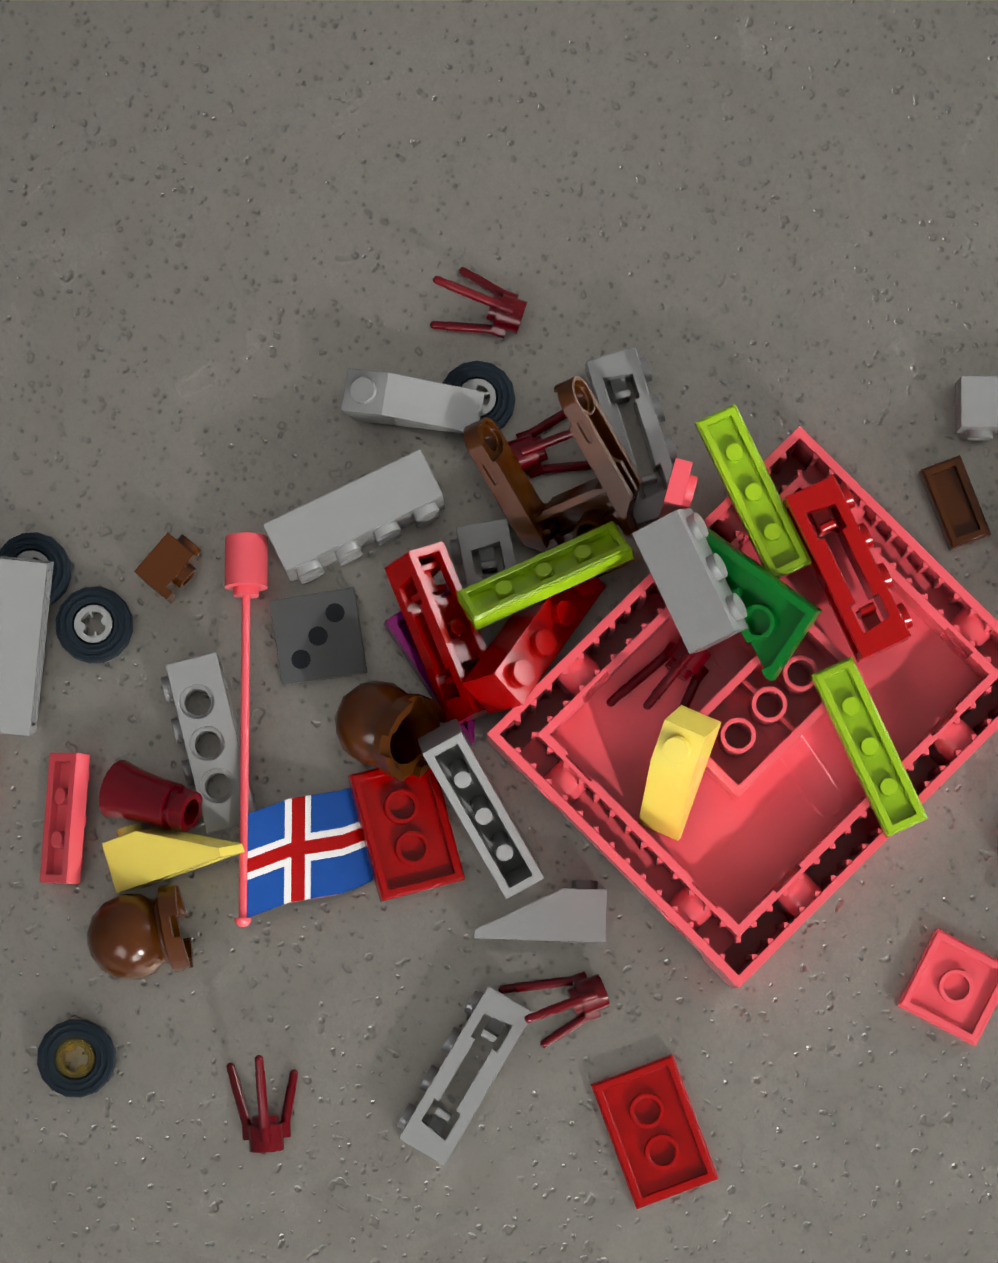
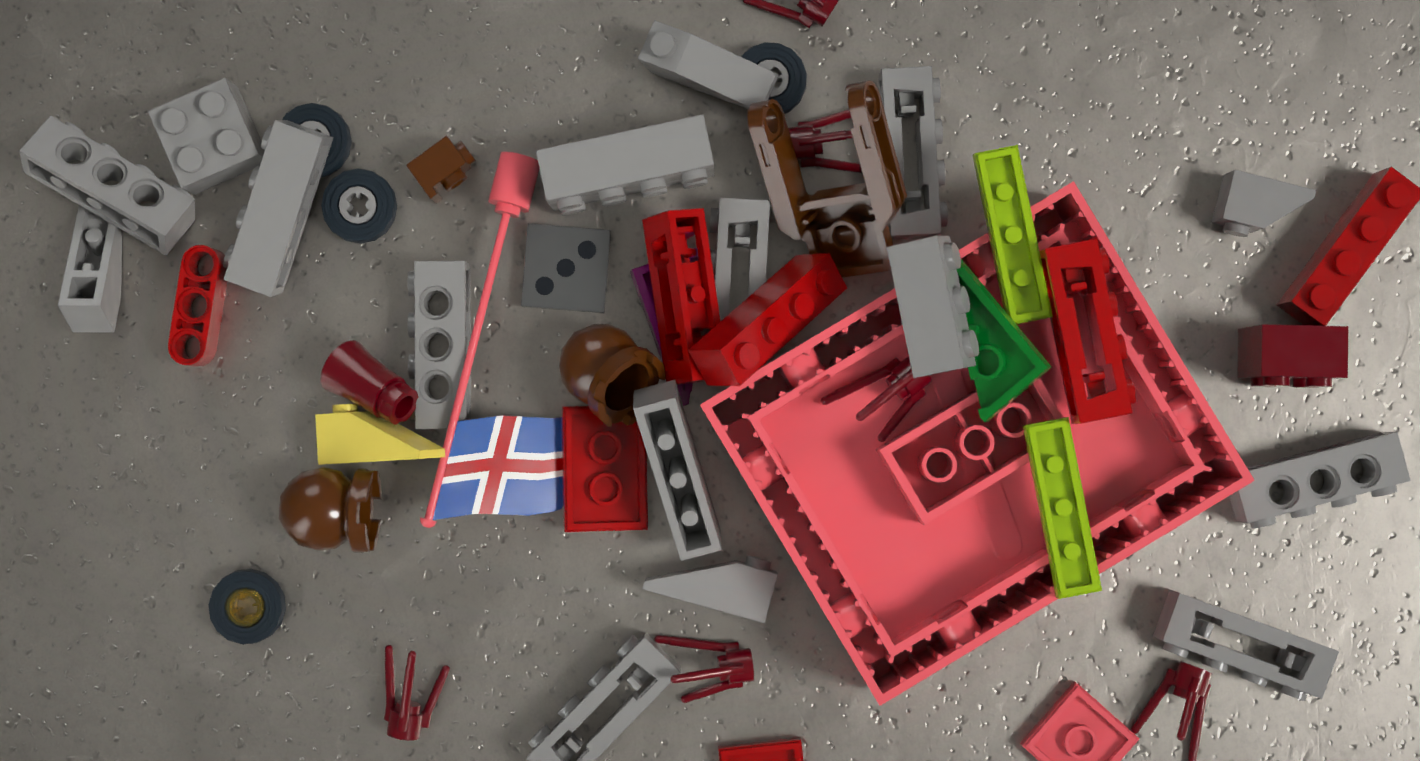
camera: 15 degrees right, 5 degrees up
coral plate [40,753,90,885] -> none
lime tile [456,521,634,631] -> none
light yellow slope [638,705,722,841] -> none
coral plate [659,458,698,519] -> none
reddish brown tile [919,455,991,551] -> none

